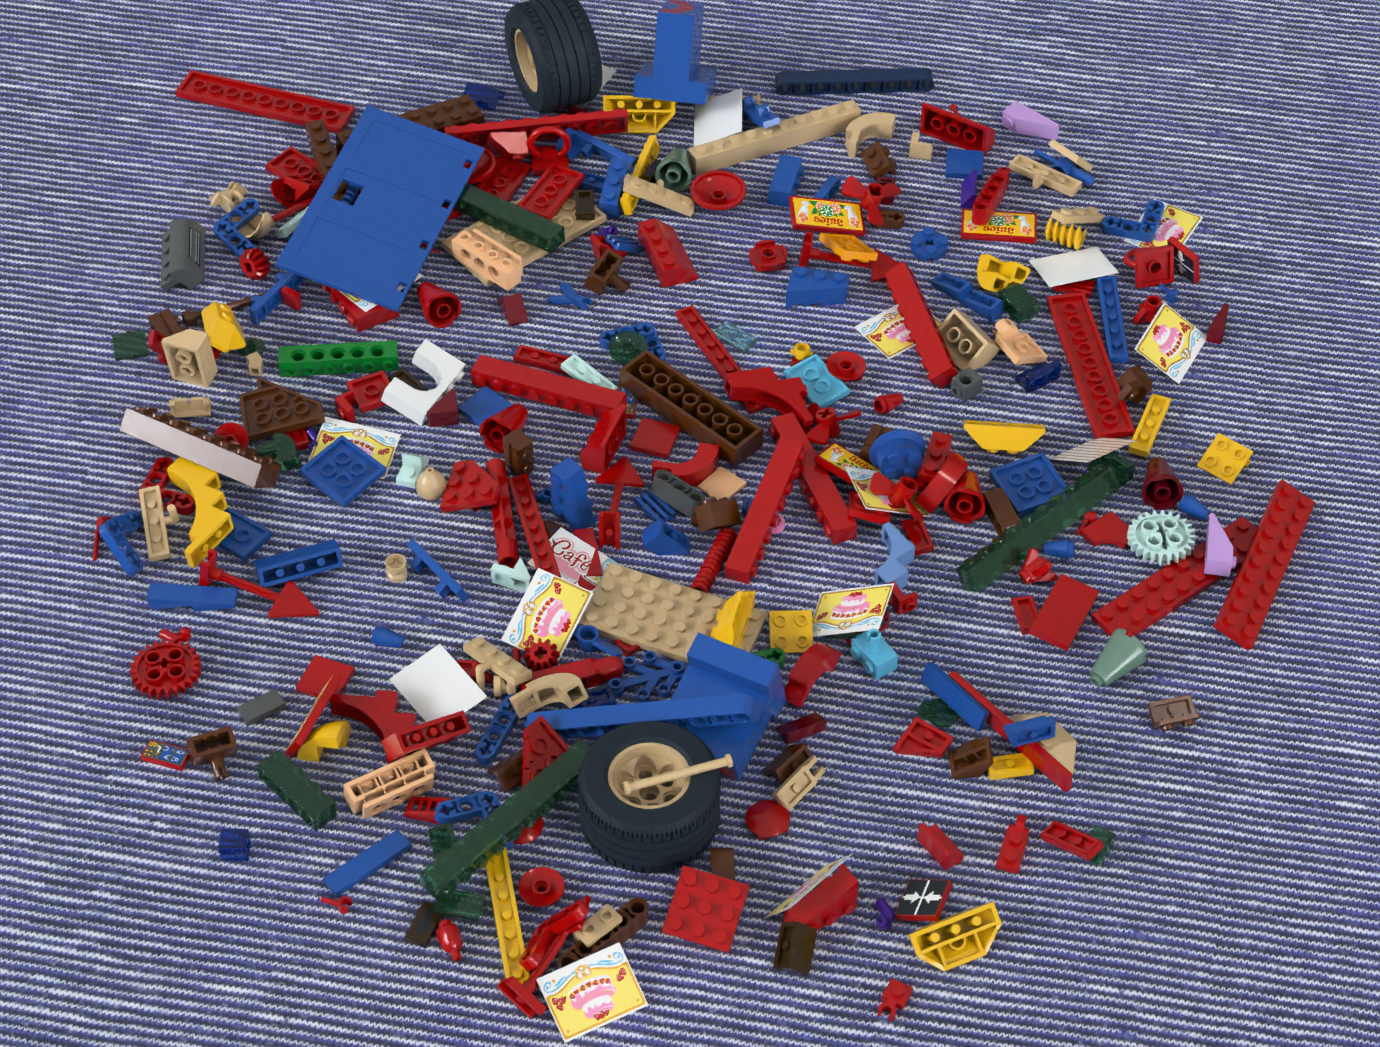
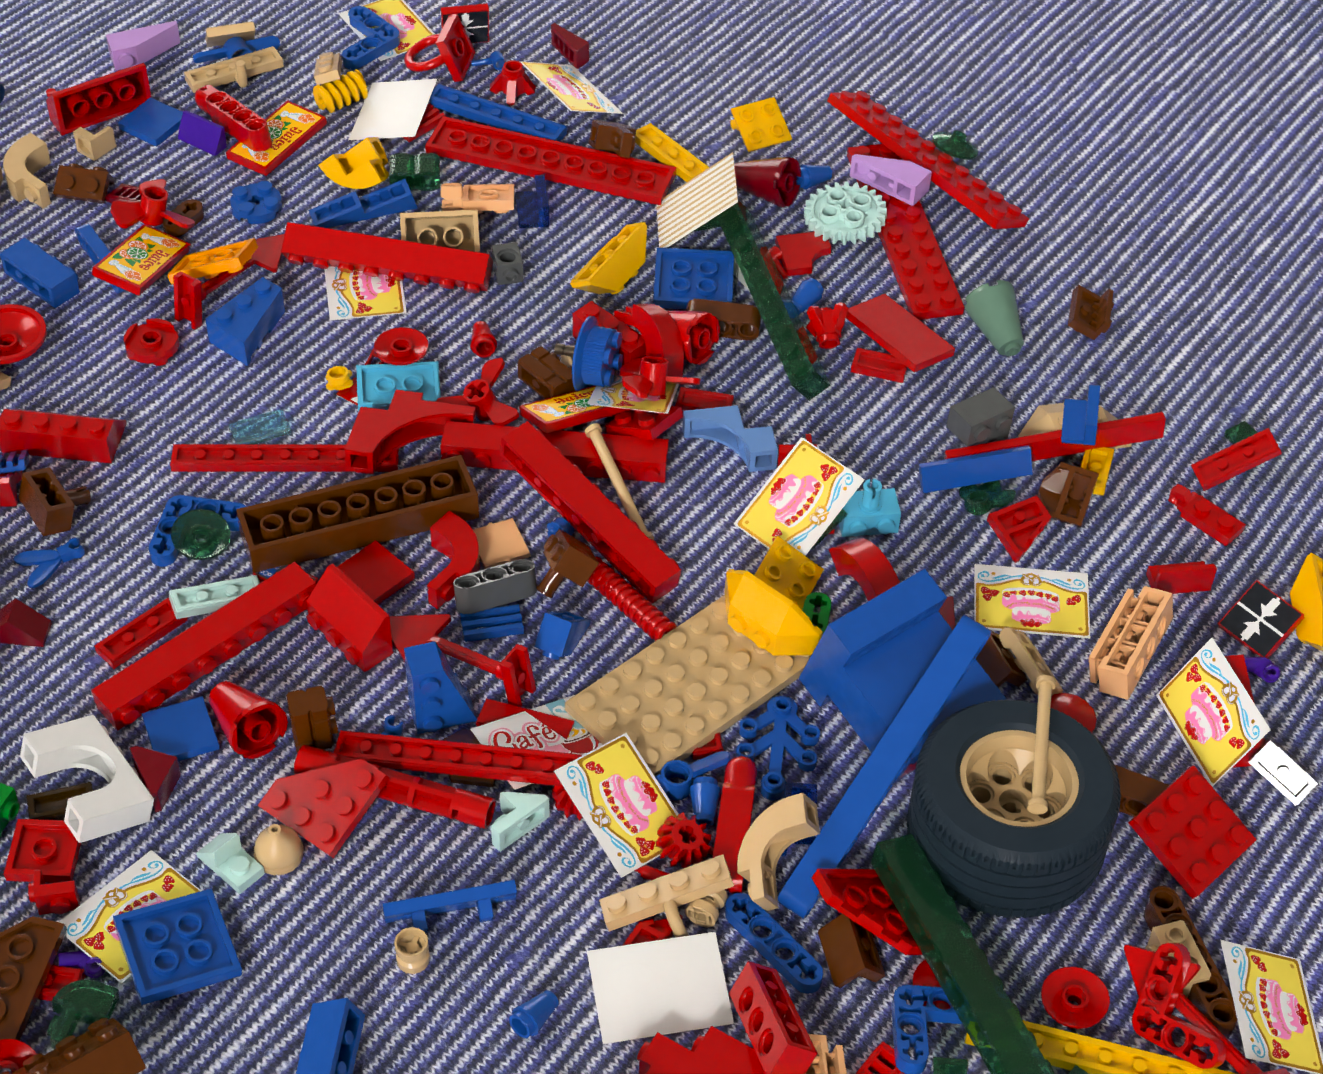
camera: 65 degrees left, 0 degrees up
none -> tan bar [584,423,654,540]
none -> blue cone [689,776,721,827]
none -> clear green dish [932,130,979,160]
none -> dark grey brick [946,387,1015,447]
none -> sticker [974,564,1091,639]
none -> light nougat brick [1089,586,1173,700]

